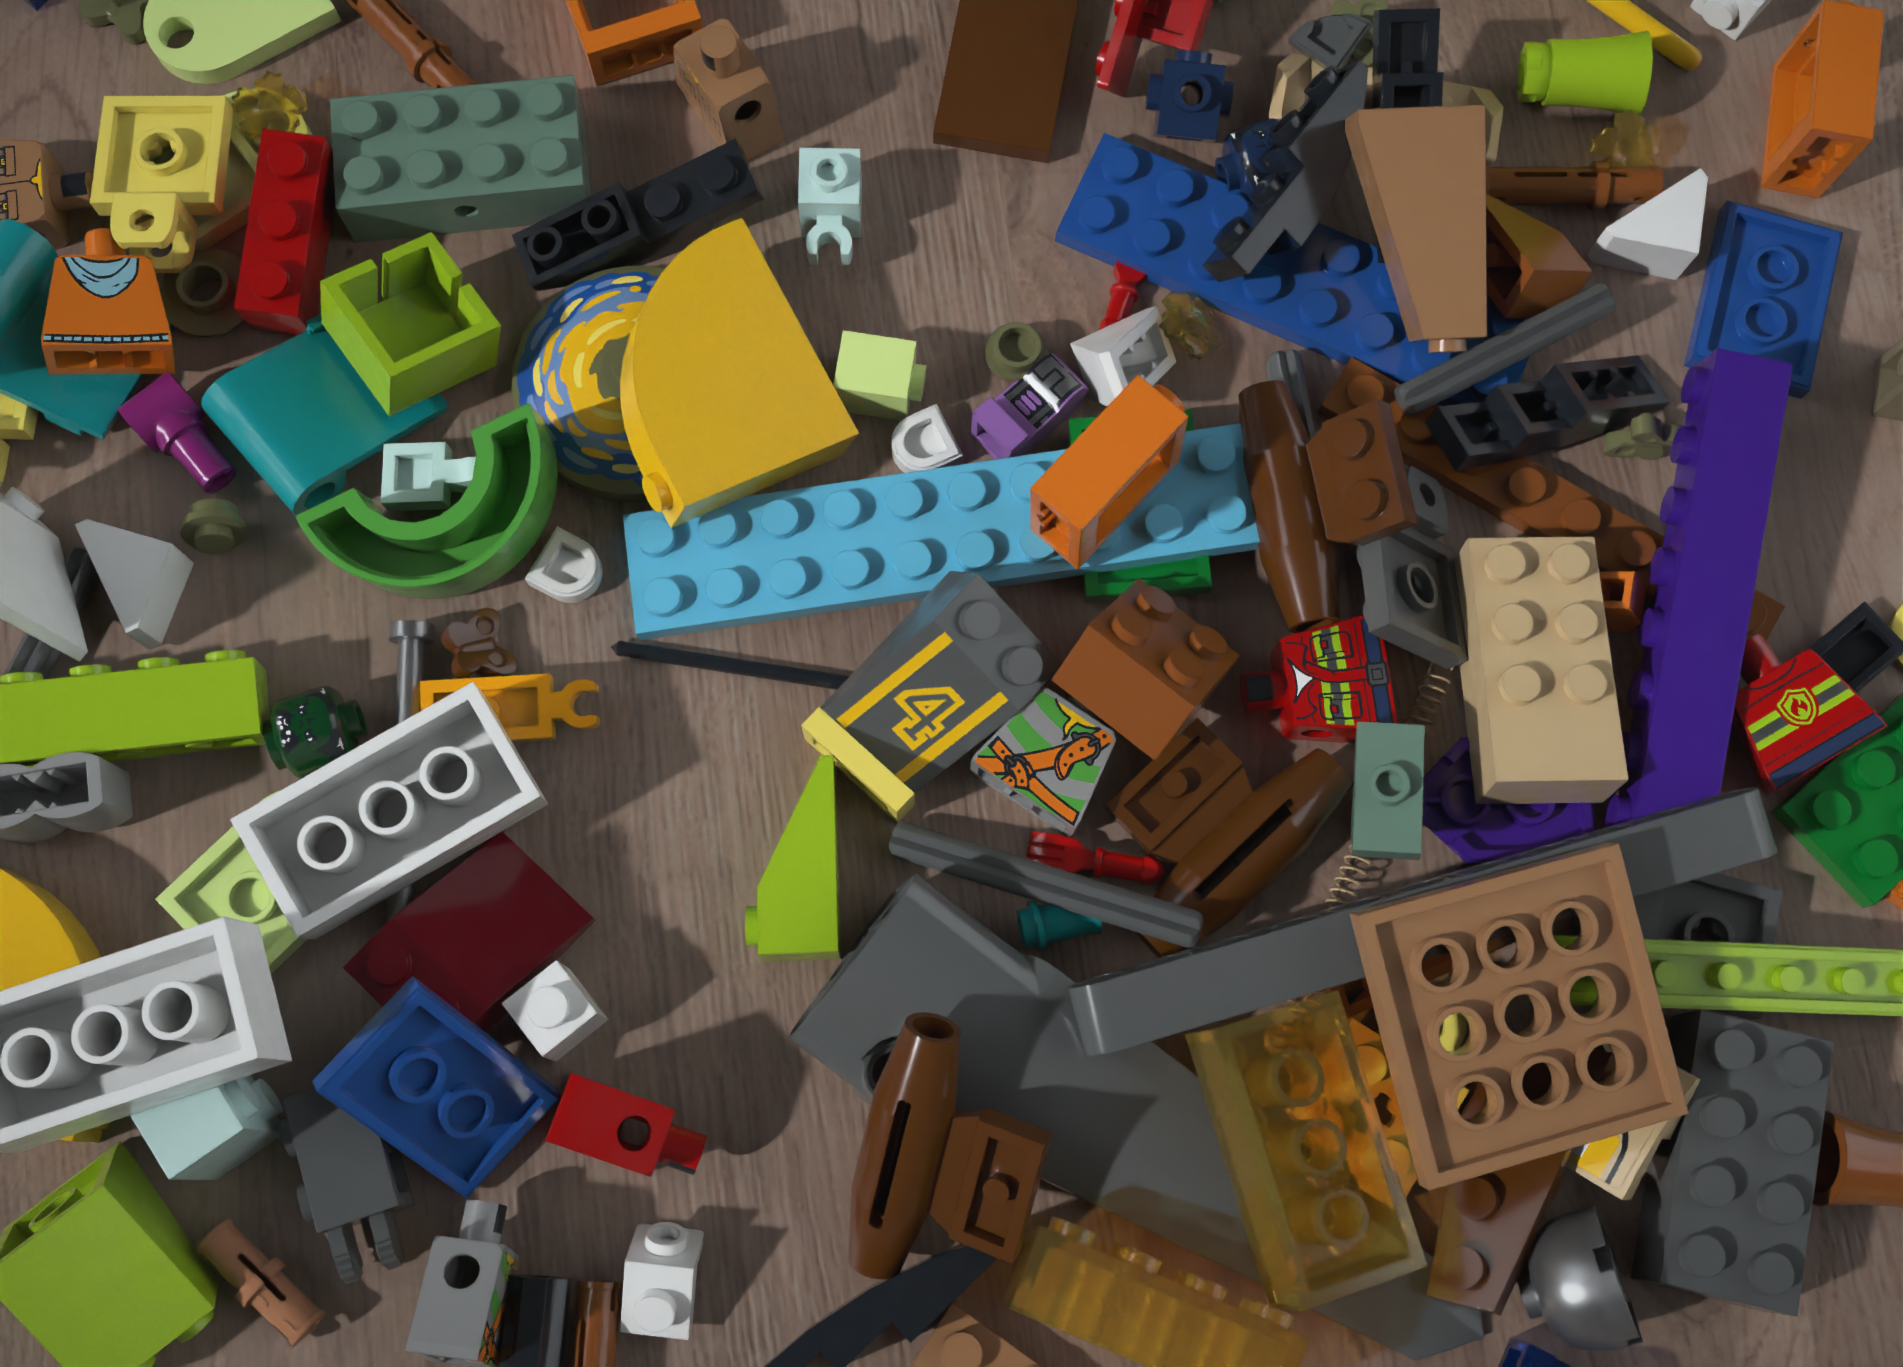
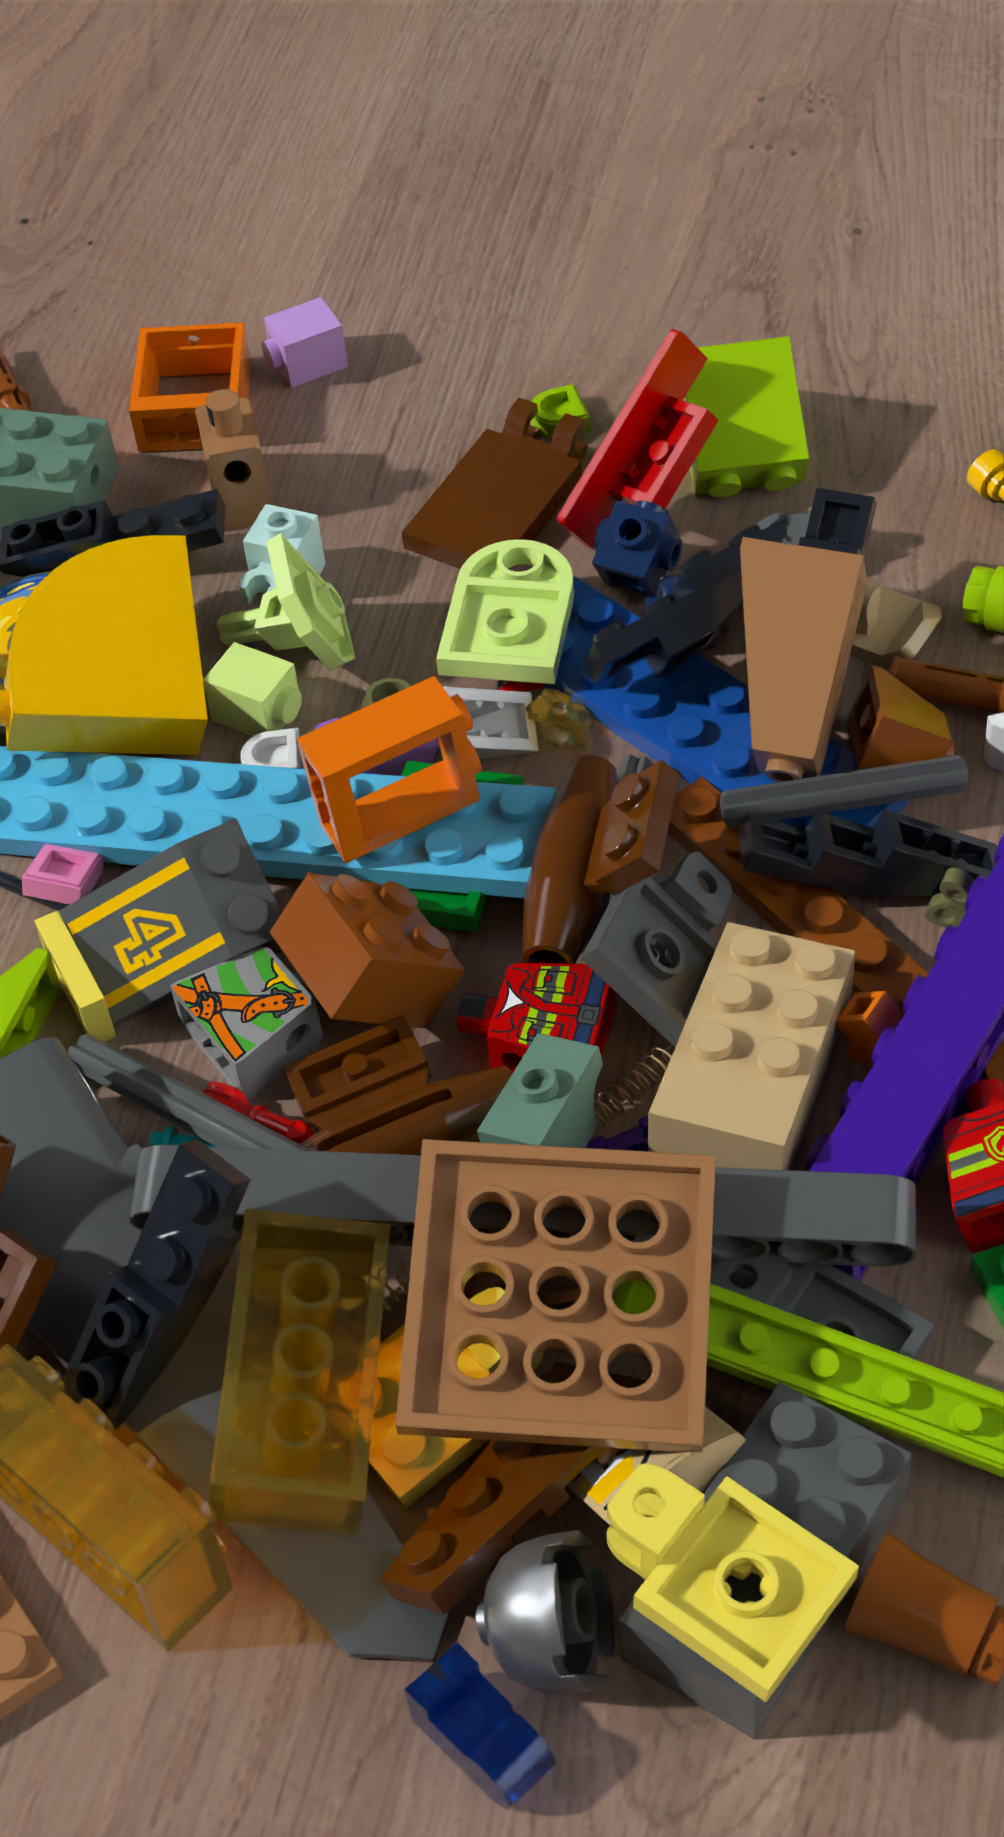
camera: 30 degrees right, 25 degrees down
none -> bright pink tile [22,844,104,905]
none -> black slope [58,1139,251,1432]
none -> yellowish green piece [216,533,356,671]
none -> yellowish green tile [436,539,574,684]
none -> light yellow plate [607,1463,859,1702]

